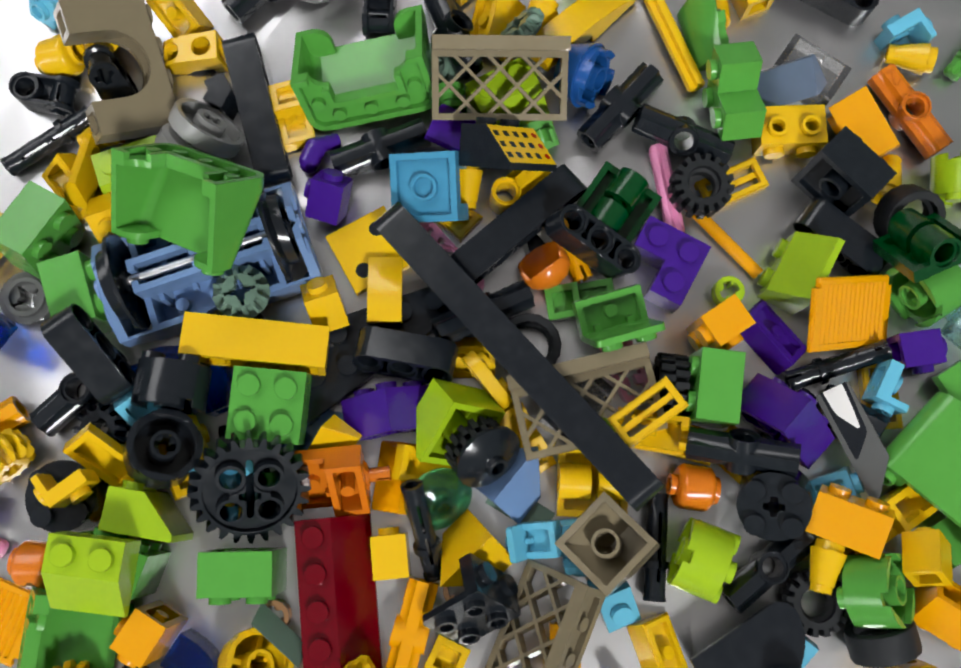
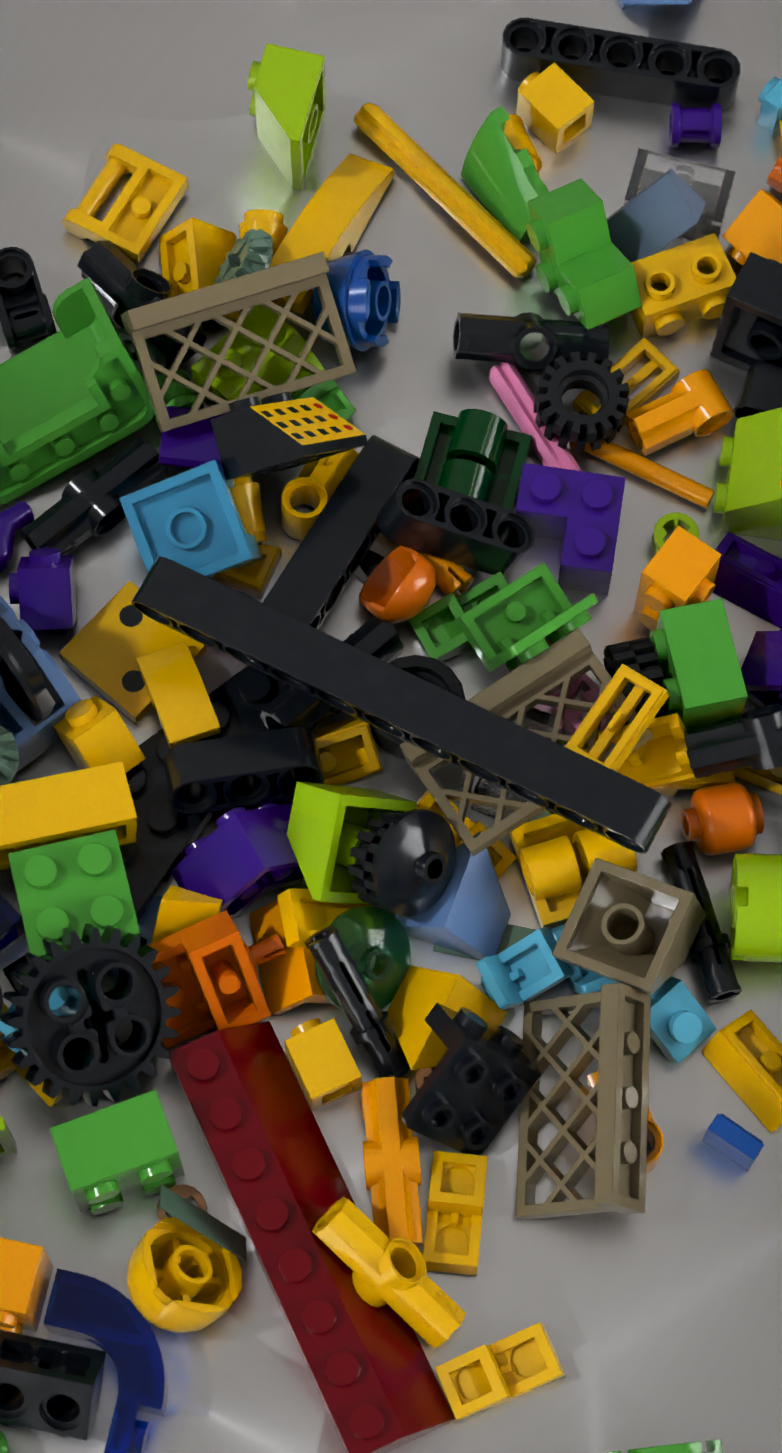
camera: 20 degrees left, 10 degrees down
yellow plate [461,350,513,410] -> none
black piece [577,62,664,152] -> none
none -> light orange piece [625,369,734,456]
none -> dark purple bush [669,102,722,148]

